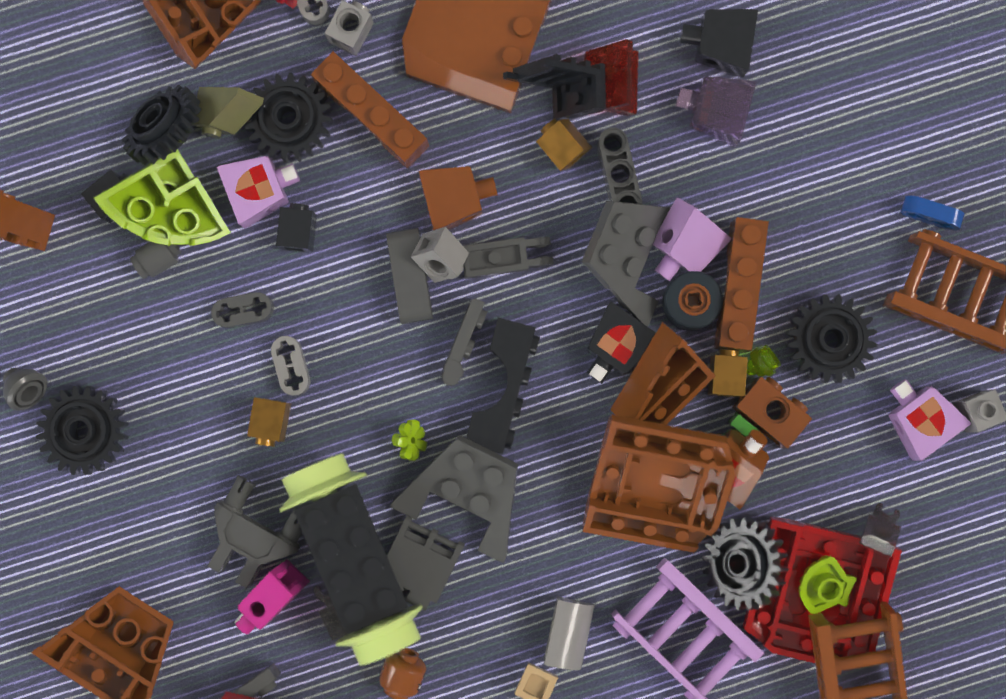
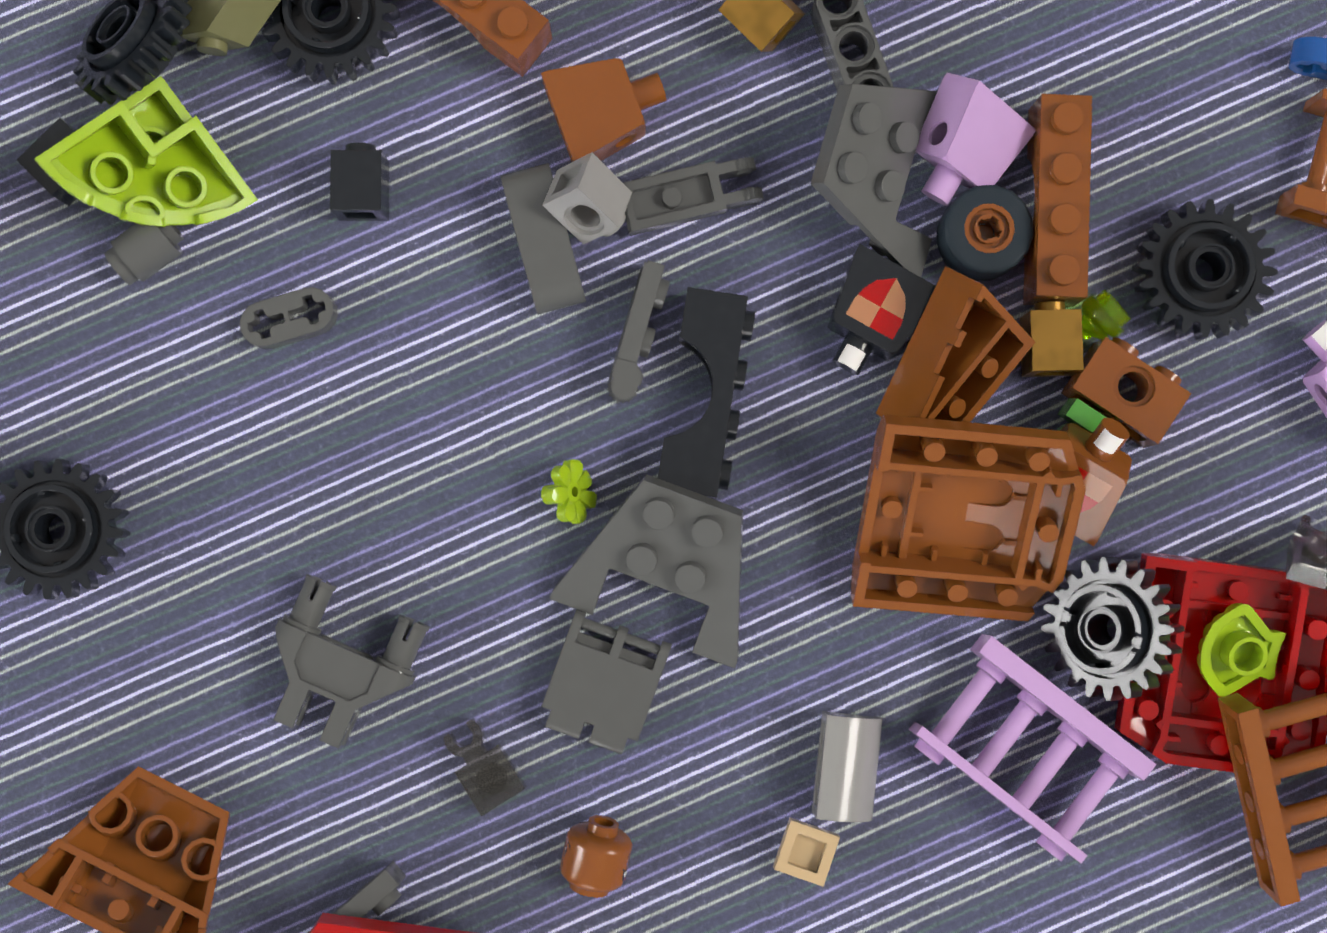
camera: 15 degrees left, 0 degrees up
lavender torso [217,156,300,229] -> none
dark pink torso [235,559,310,634] -> none
pearl gold brick [247,397,291,447] -> none
light grey beam [271,336,310,396] -> none
black brick [279,453,423,666] -> none

